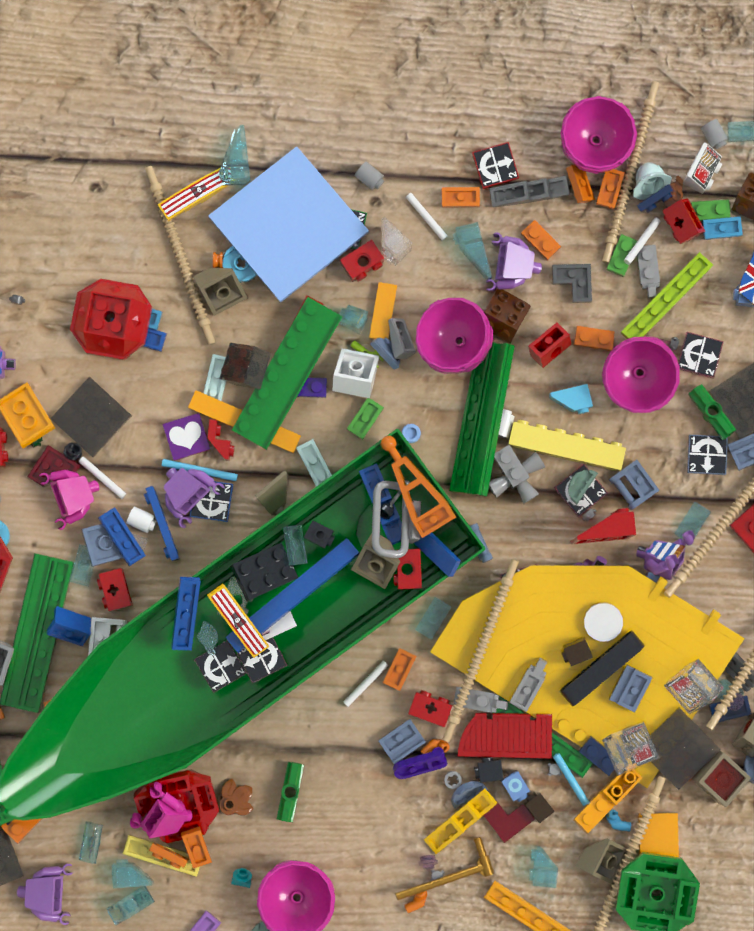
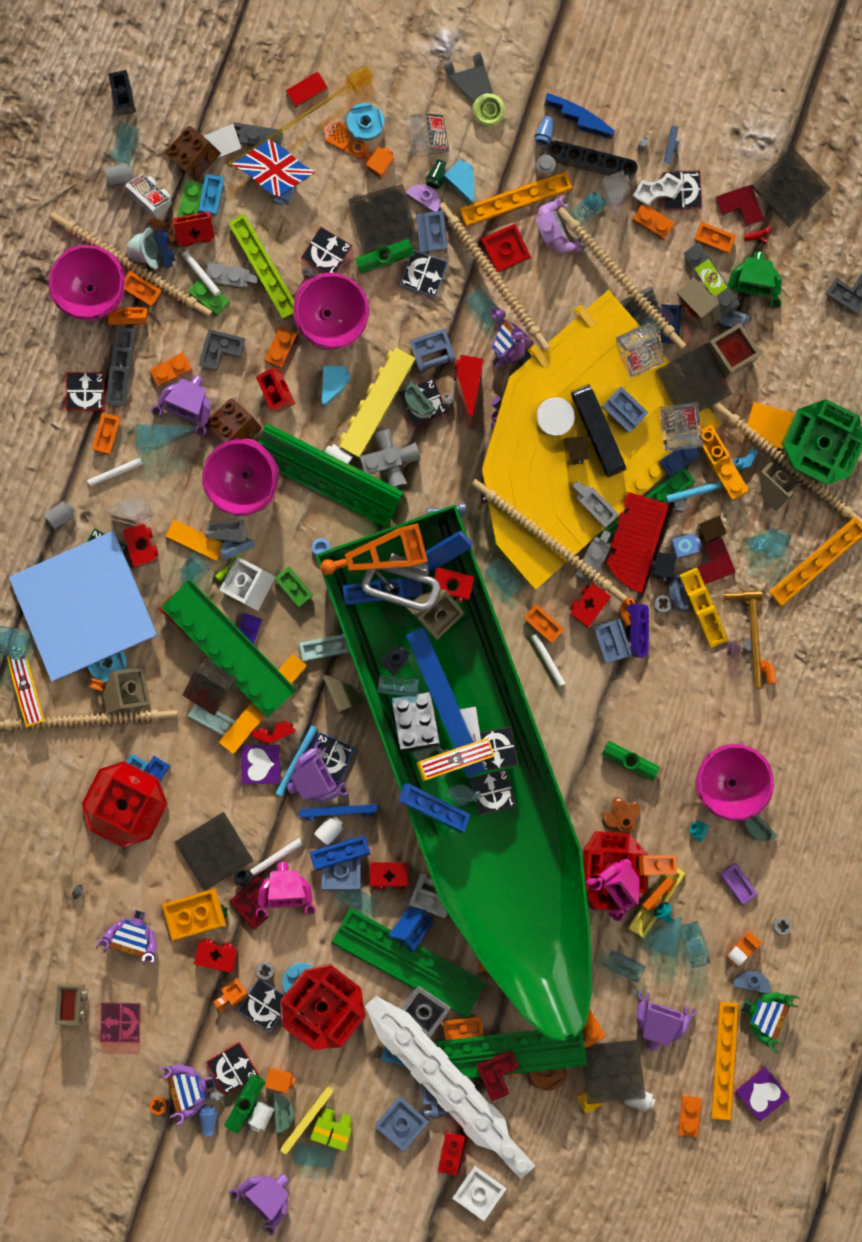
camera: 75 degrees left, 0 degrees up
none -> teal plate [654,902,674,924]

